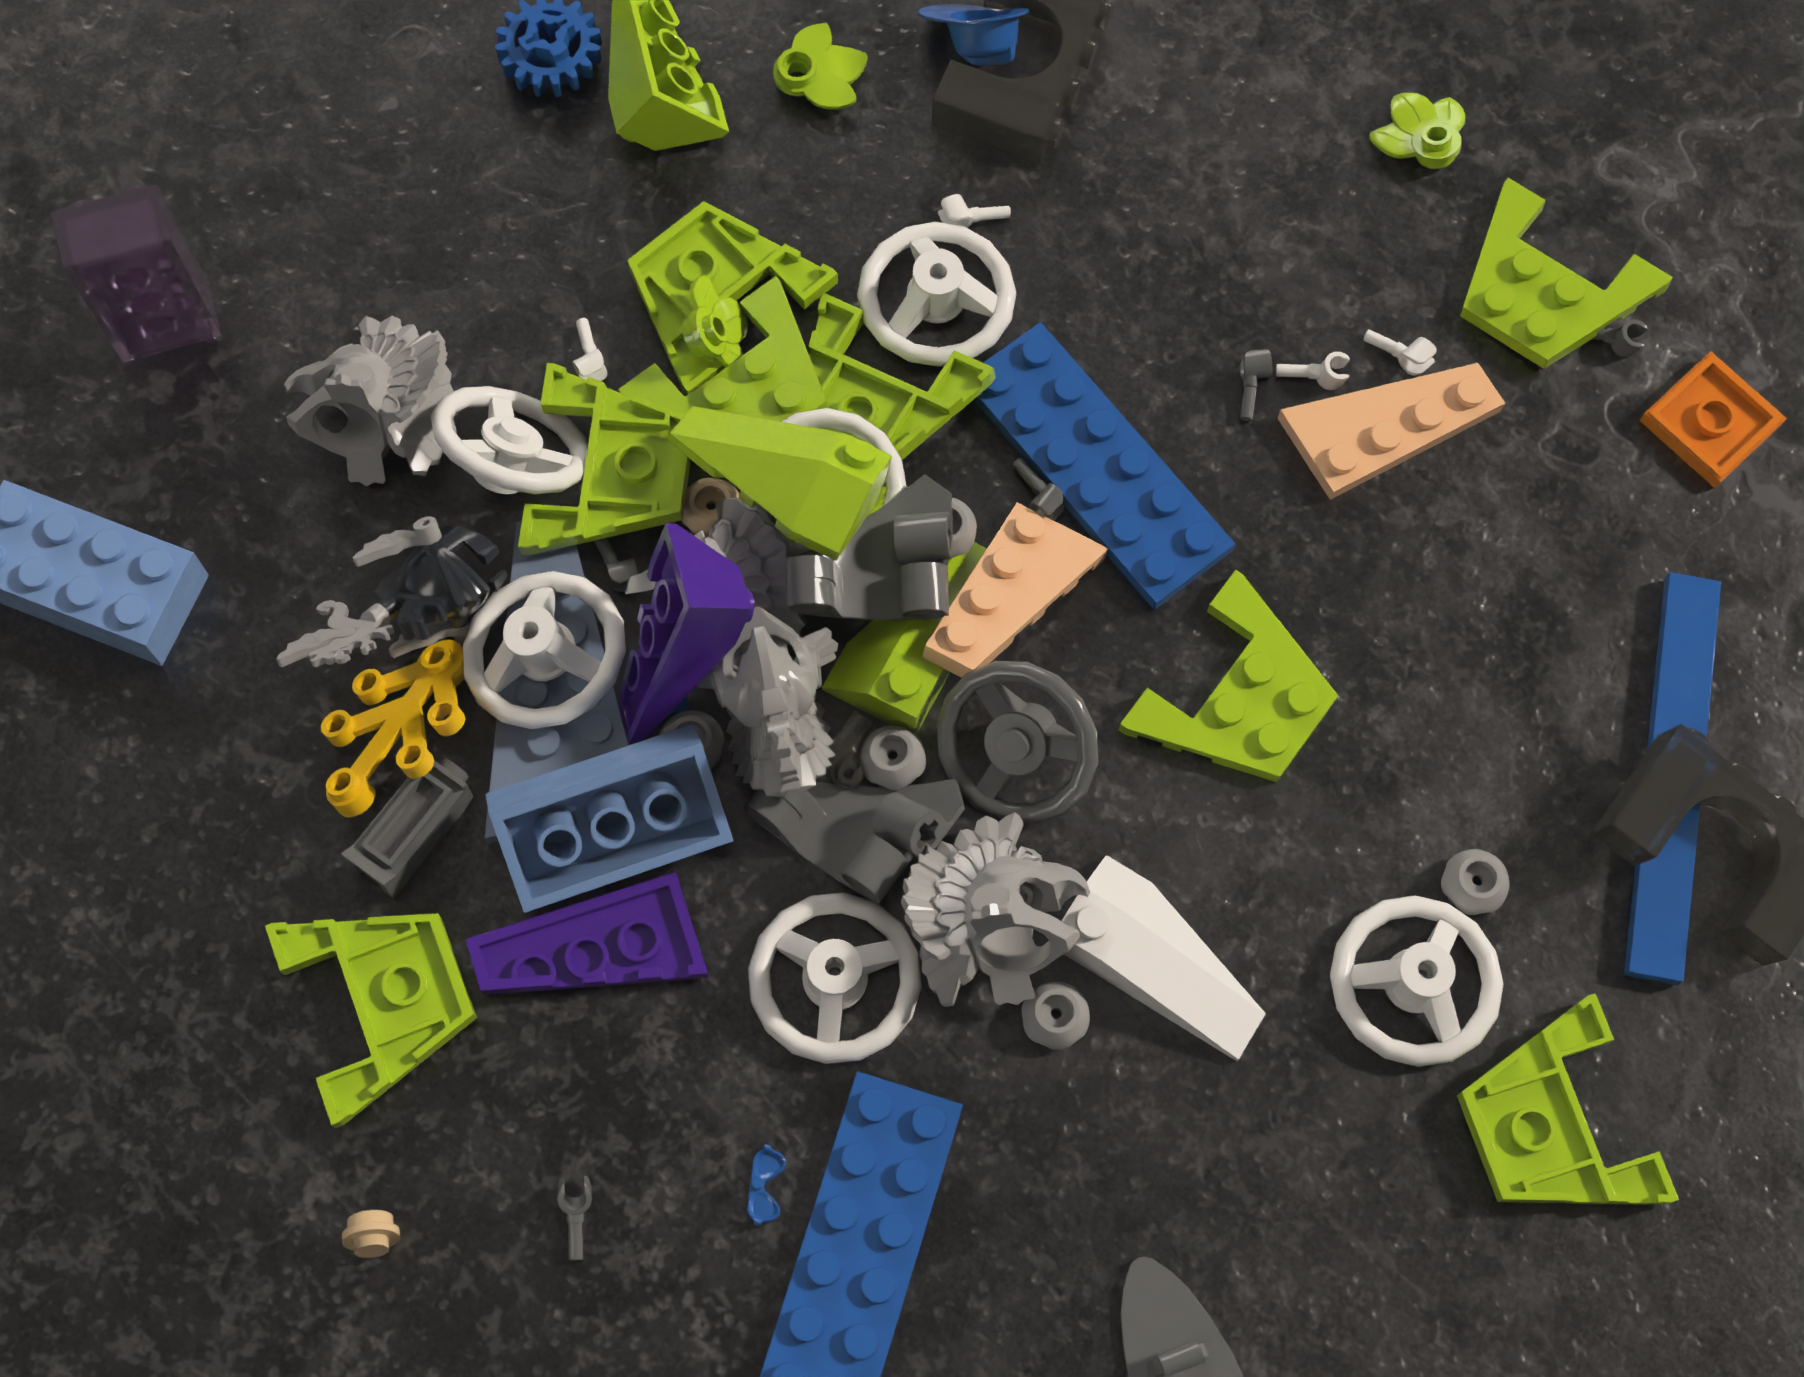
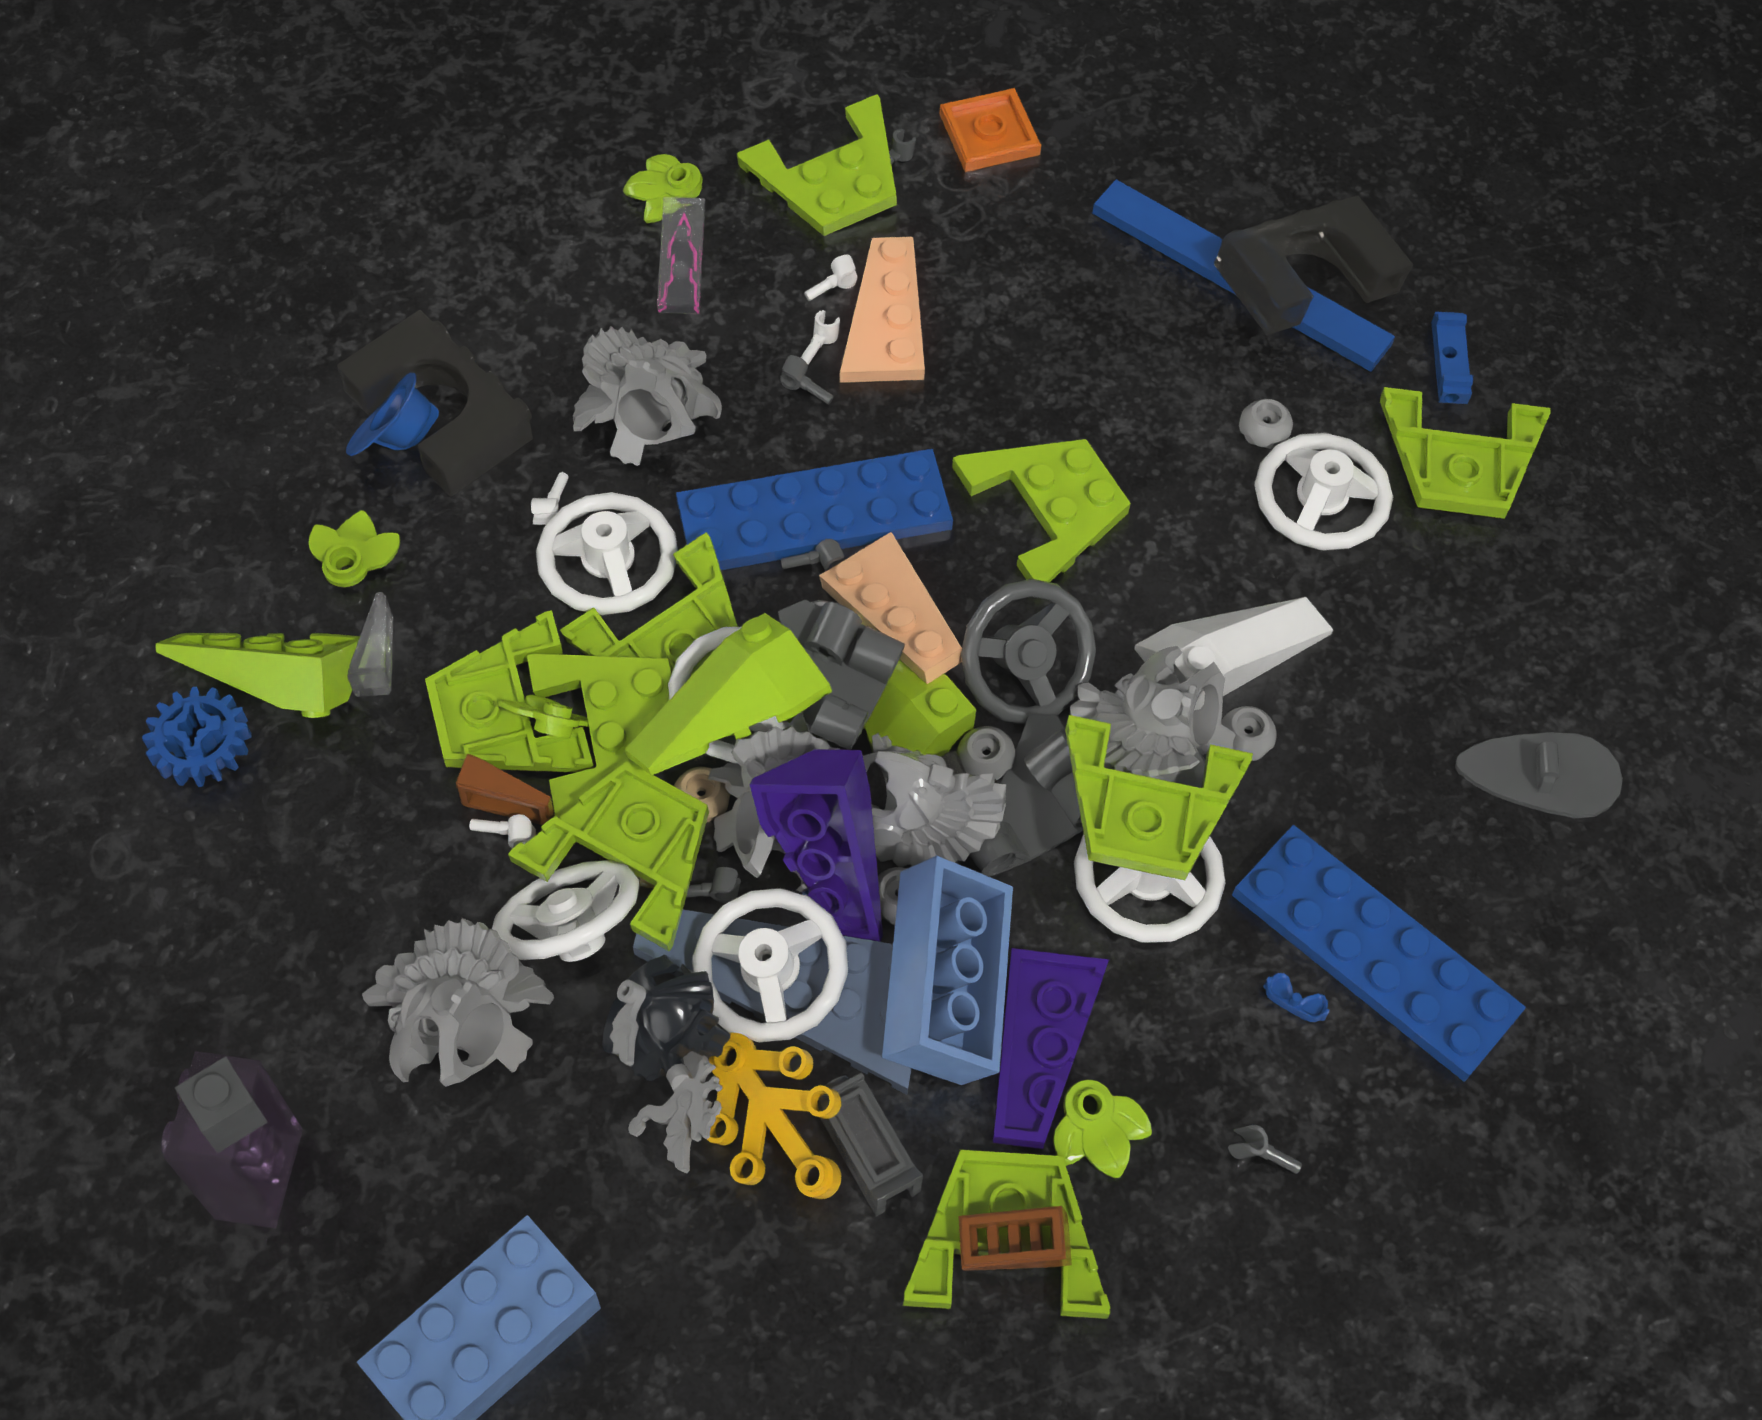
camera: 65 degrees left, 10 degrees down
tan plate [342,1210,400,1258] -> none
none -> dark grey brick [175,1056,267,1154]
none -> clear slope [347,592,393,697]
none -> dark orange slope [456,754,555,825]
none -> light grey piece [573,327,722,466]
none -> clear tile [657,197,705,314]
none -> dark orange slope [958,1206,1072,1271]
none -> lime plate [1053,1080,1152,1178]
none -> lime wing [1065,715,1253,881]
none -> blue piece [1431,312,1473,404]

